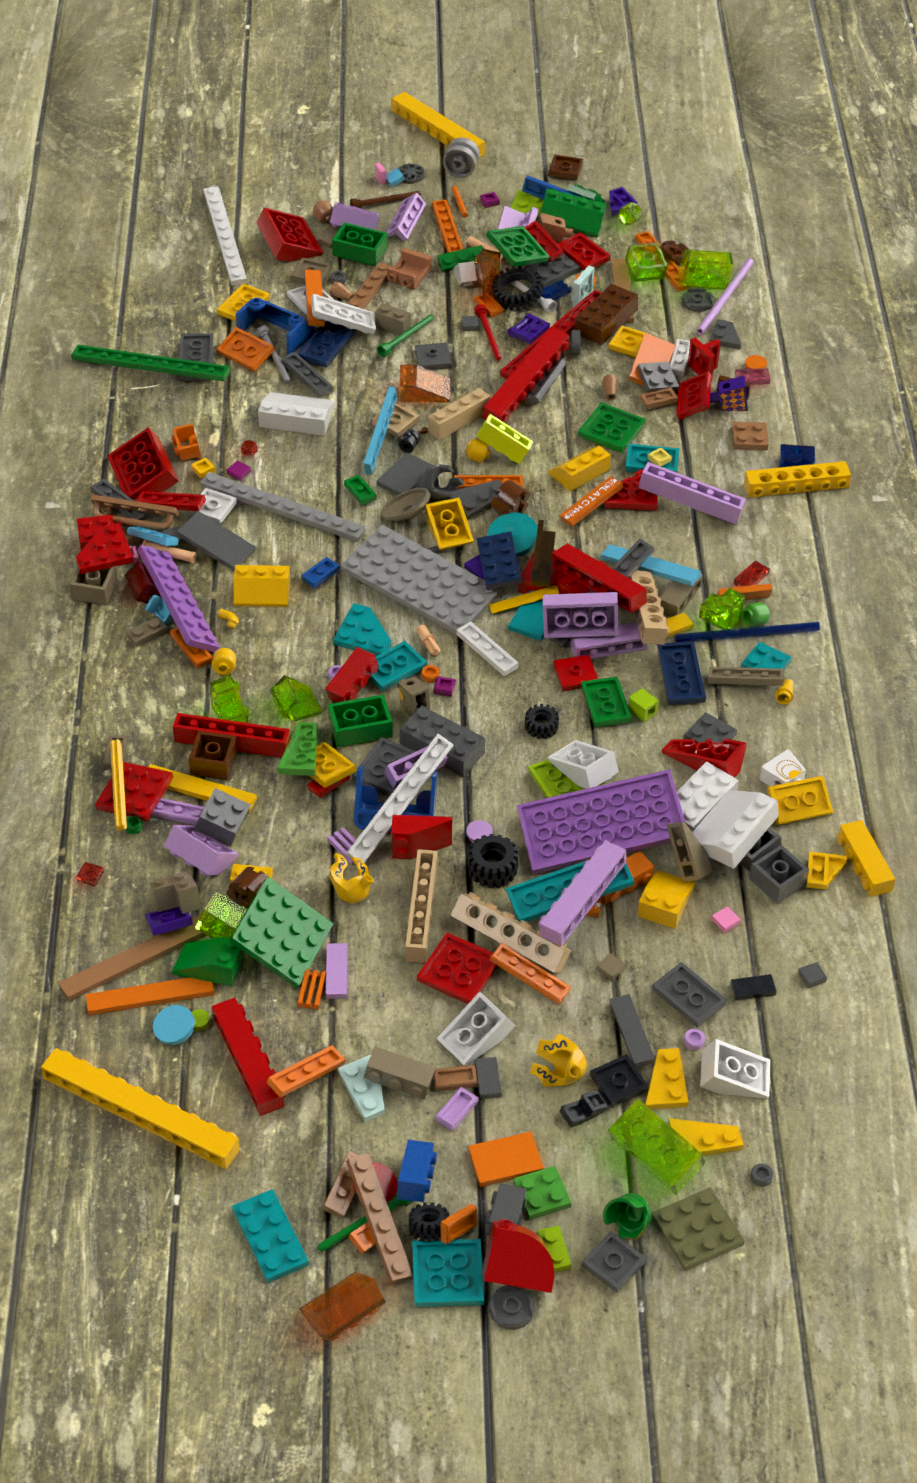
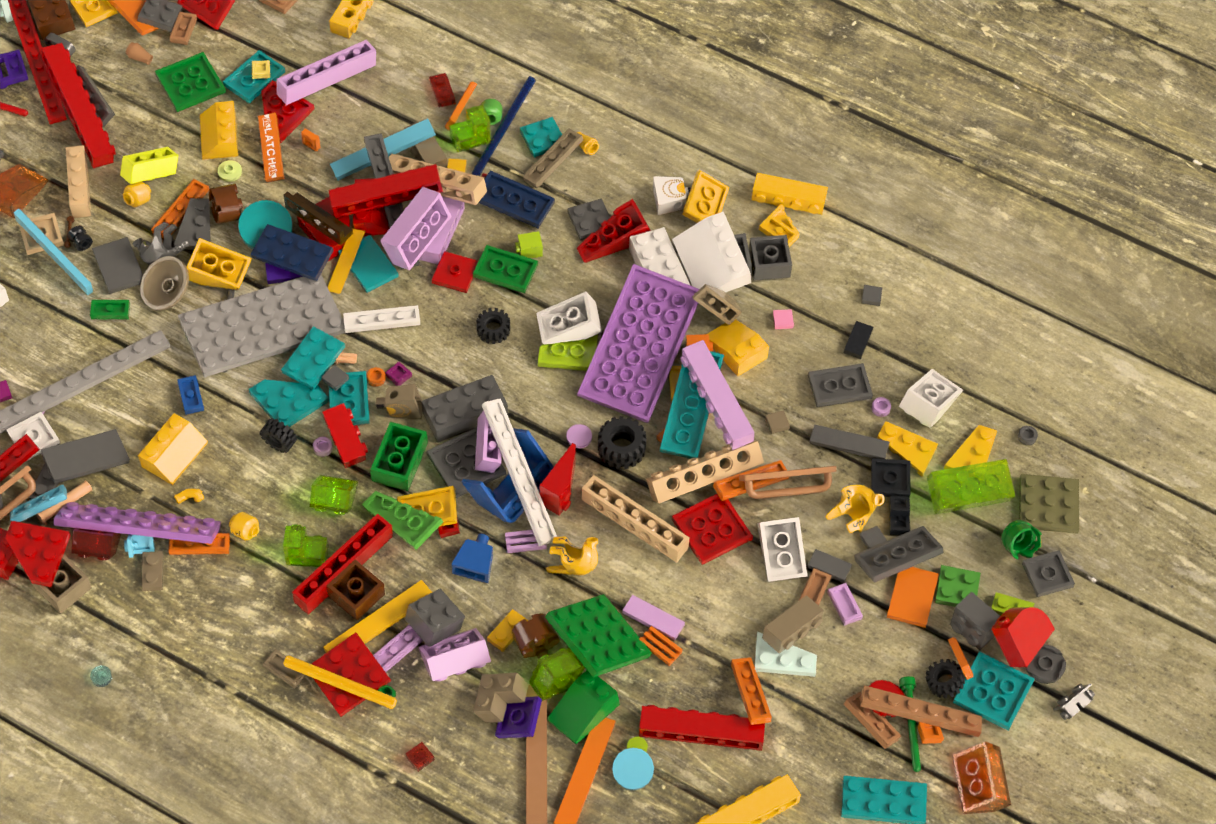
camera: 60 degrees left, 10 degrees up
blue brick [397,1139,437,1202] -> none
none -> clear light blue tile [90,665,112,687]
none -> yellowish green piece [218,160,242,182]
none -> black tyre [260,418,297,453]
none -> teal plate [281,326,346,390]
none -> orange tile [301,128,321,151]
none -> dark grey tile [322,365,349,391]
none -> blue torso [452,534,493,583]
none -> medium nougat piece [739,466,837,499]
none -> dark grey plate [854,526,944,583]
none -> dark grey tile [859,526,887,549]
none -> hinge [1053,683,1095,720]

